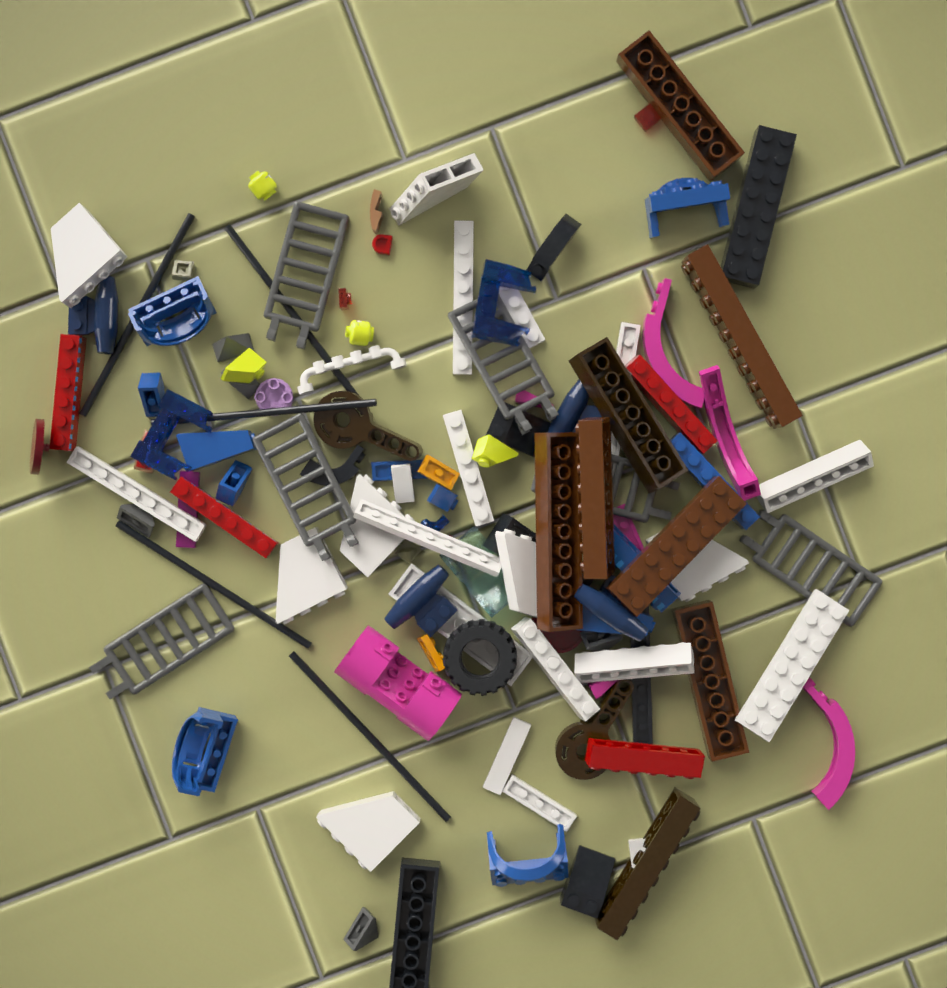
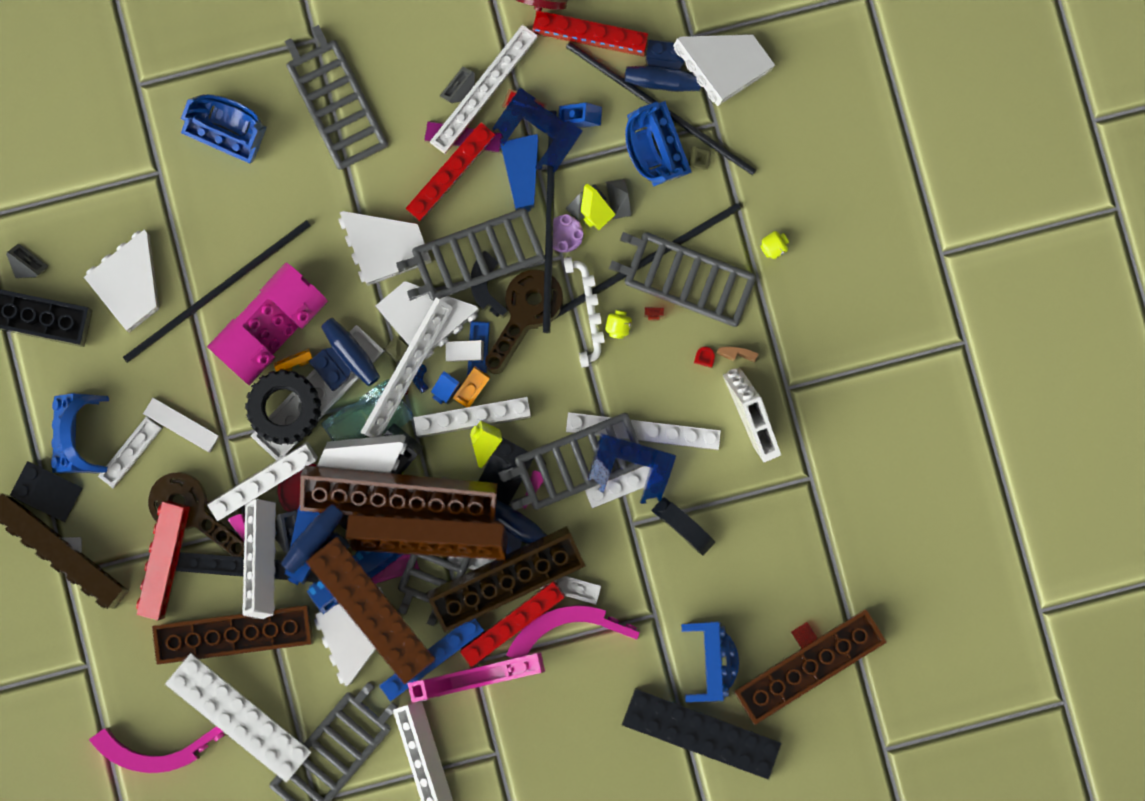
camera: 95 degrees right, 5 degrees down
black piece [115,520,312,649] -> none
blue slope [215,460,253,507] -> none
reddish brown brick [681,244,803,429] -> none

